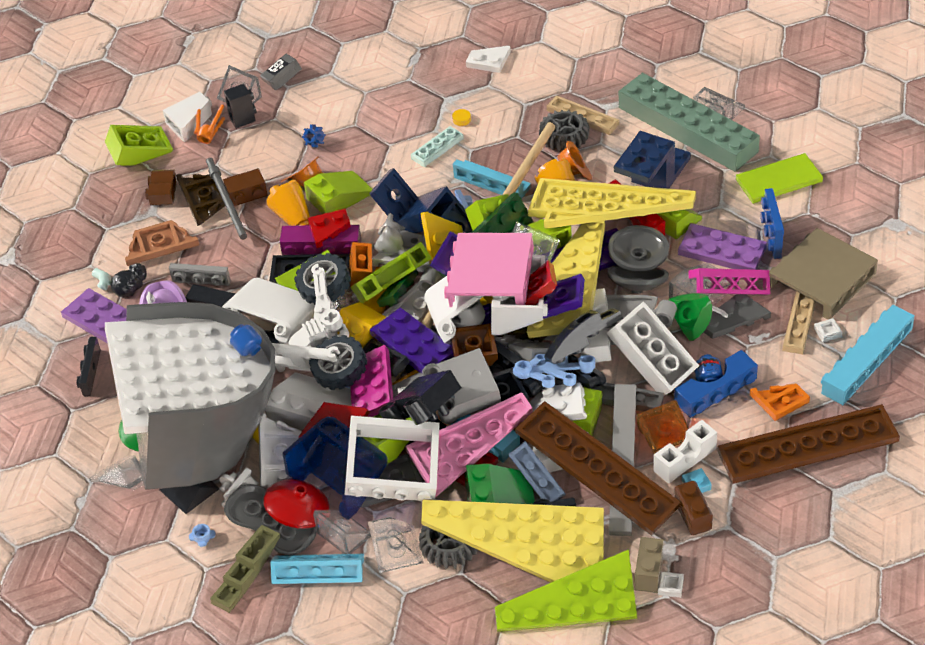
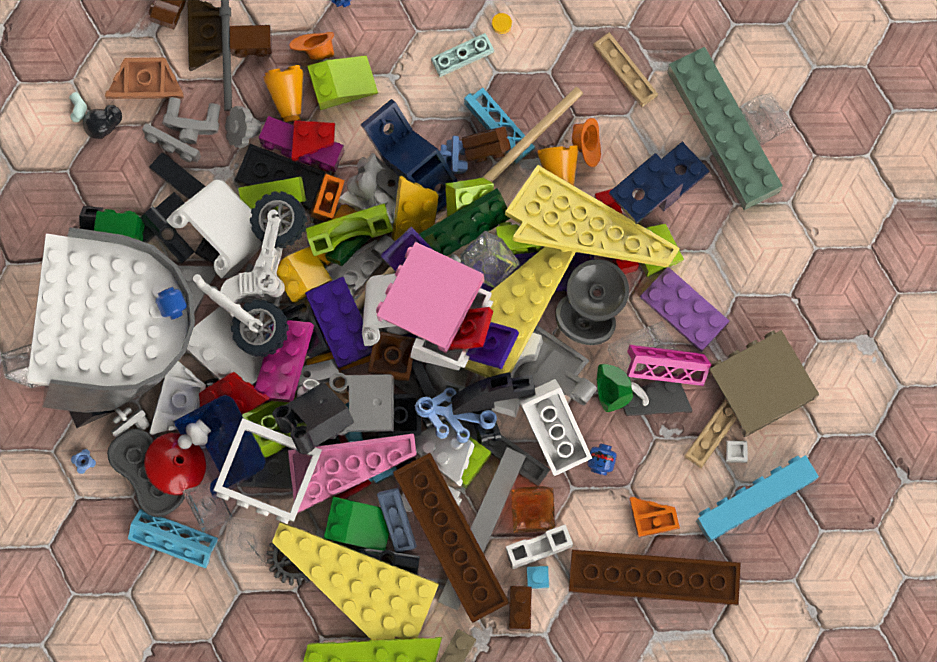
camera: 15 degrees right, 30 degrees up
medium lavender plate [61,288,126,344] -> none
black tile [76,337,101,397] -> none
lavender hat [139,280,187,304] -> none
olive slope [210,525,280,613] -> none
dark grey gear [539,109,589,152] -> none
blue arch [674,350,758,418] -> none
lime tile [735,153,823,204] -> none
blue plate [760,188,784,259] -> none
none -> light grey connector [162,97,221,144]
none -> white animal [178,419,211,449]
none -> light grey plant [225,106,261,148]
none -> reddish brown brick [461,126,511,163]

